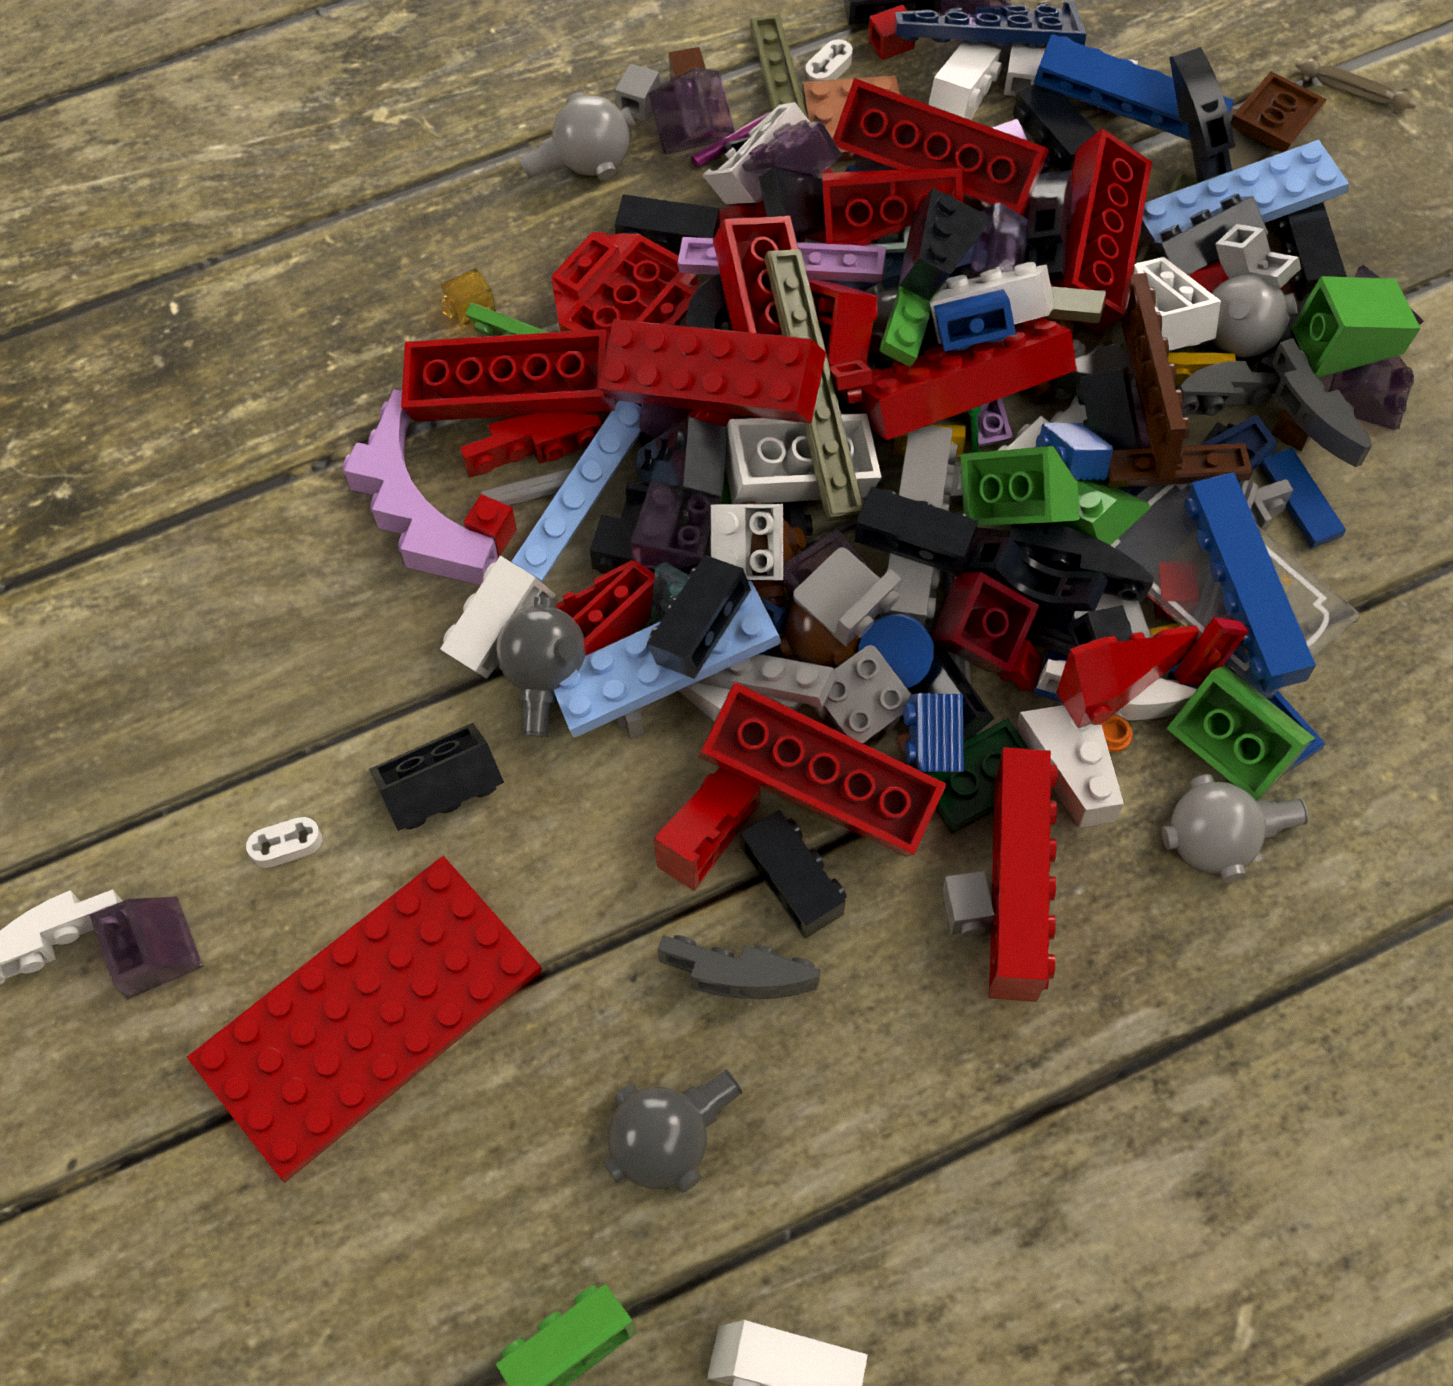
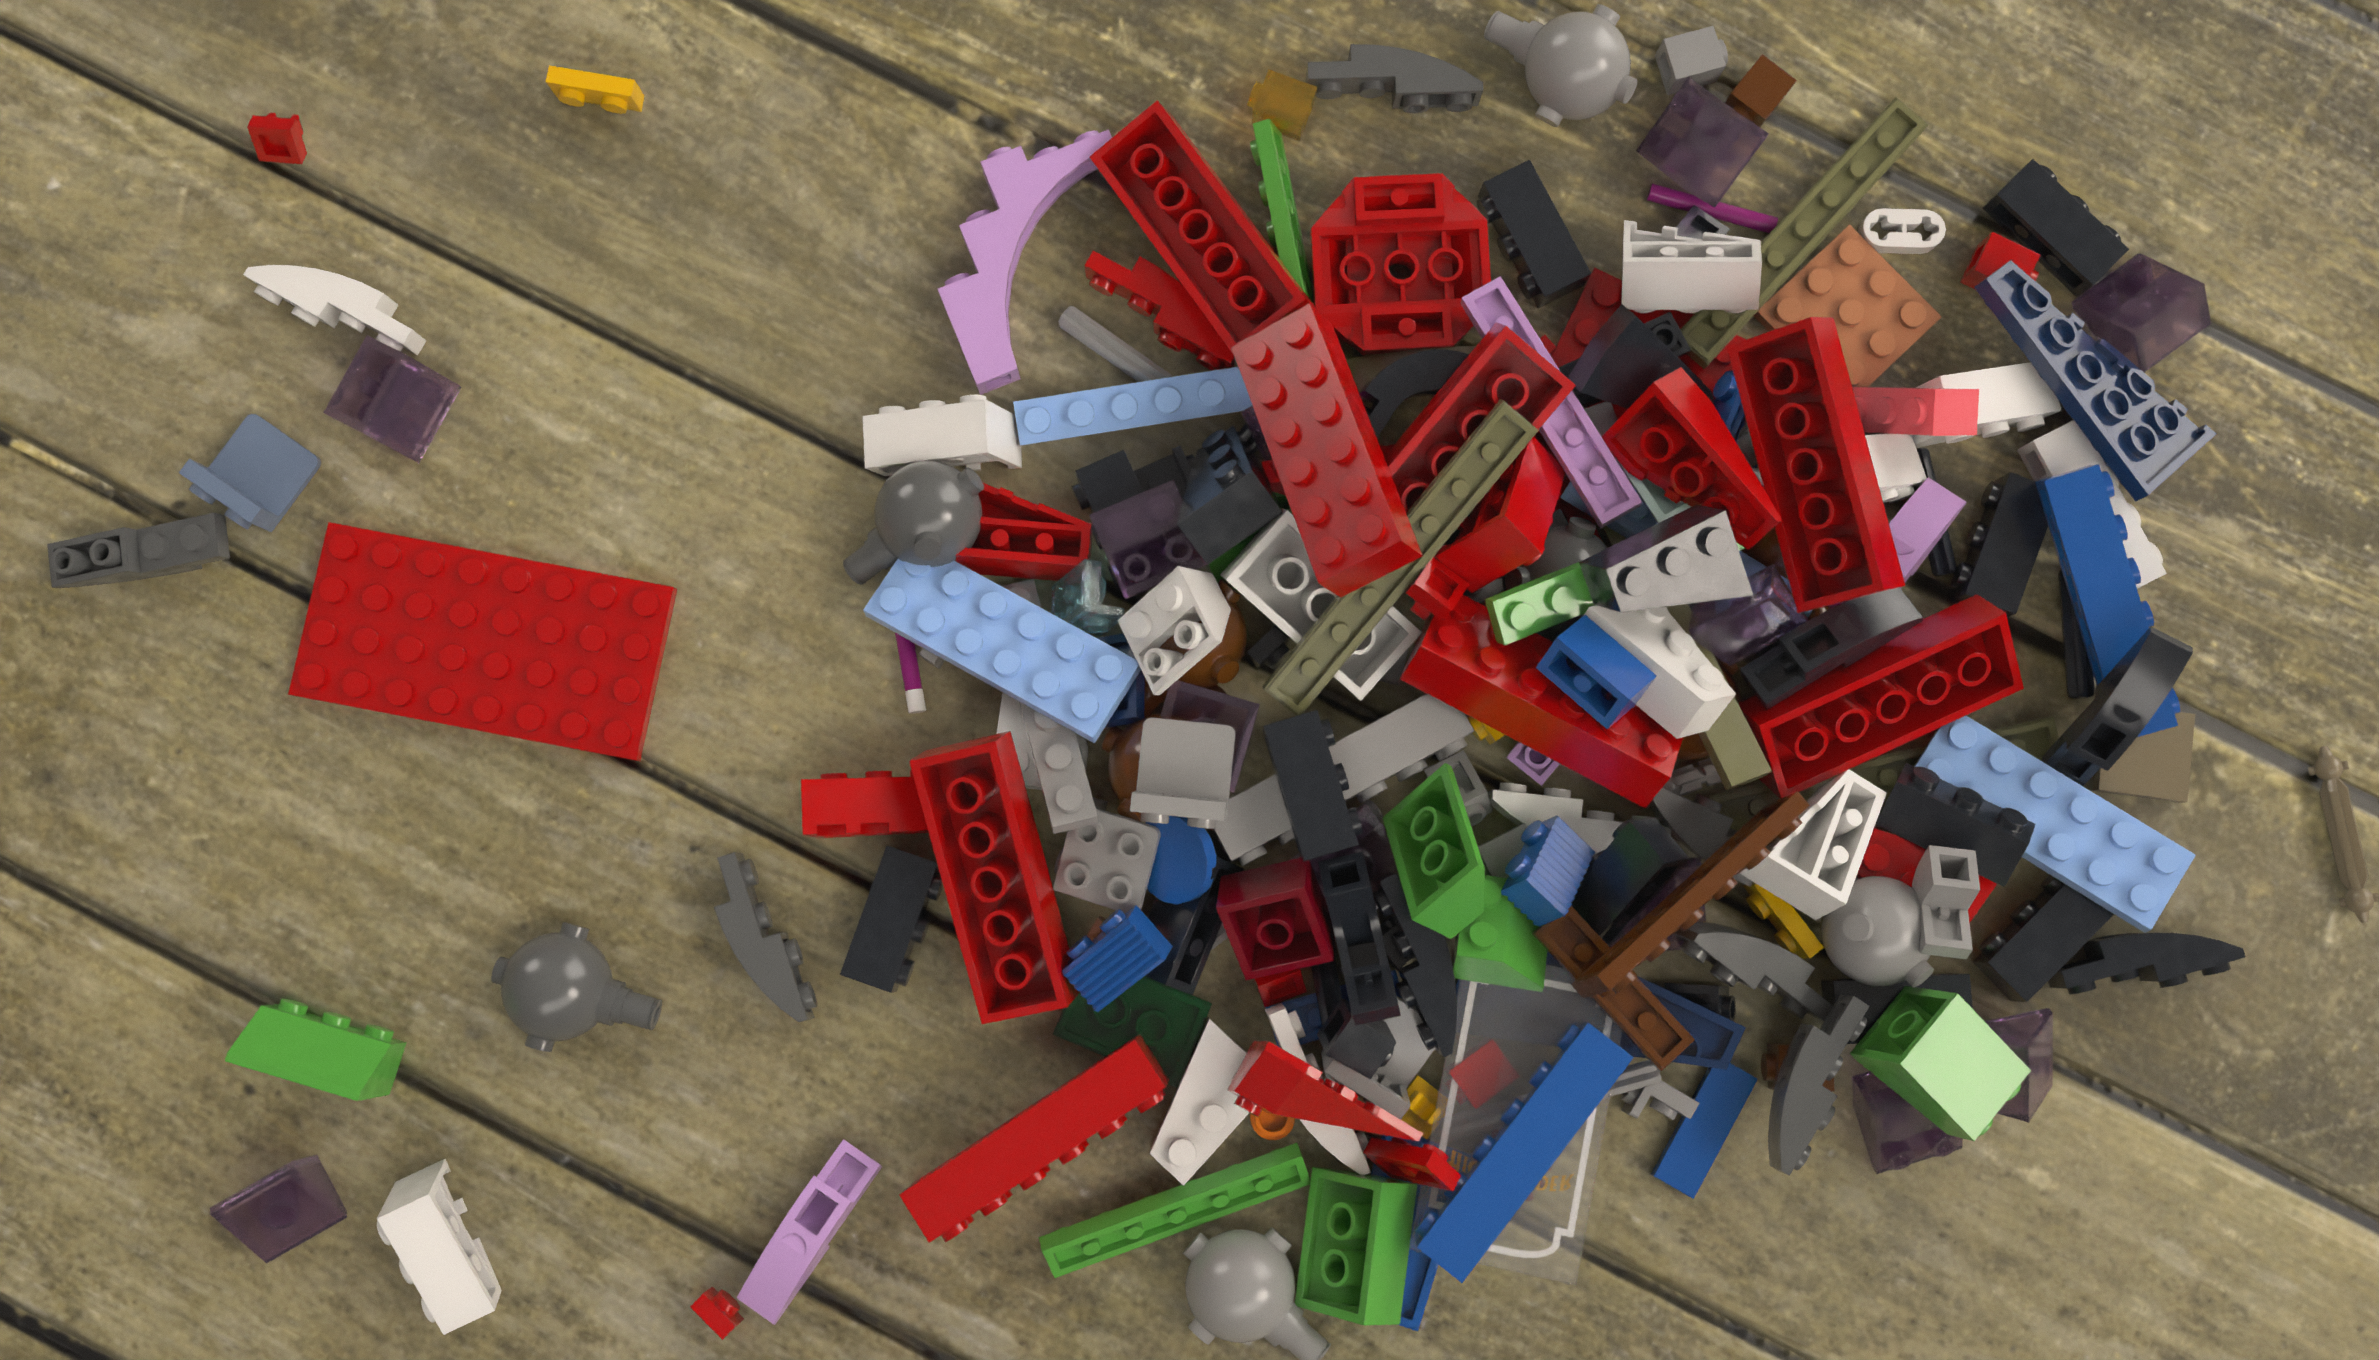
camera: 50 degrees right, 20 degrees up
white beam [246,817,322,868] -> none
black slope [369,723,504,831] -> none
red brick [463,494,517,557] -> none
black brick [647,555,751,679] -> none
clear purple slope [741,120,842,176] -> none
light grey brick [942,871,994,937] -> none
green hinge [966,406,981,453] -> none
reddish brown plate [1230,71,1327,153] -> none
none -> dark grey slope [47,513,230,588]
none -> sand blue bracket [179,414,321,532]
none -> yellow plate [546,65,645,114]
none -> red plate [690,1286,744,1340]
none -> lavender slope [737,1139,882,1325]
none -> magenta bar [895,633,926,714]
none -> bright green plate [1038,1143,1311,1278]
none -> dark grey slope [1306,44,1483,114]
none -> coral brick [1852,387,1979,436]
none -> black slope [2048,933,2246,995]
none -> black axle [2058,570,2095,699]

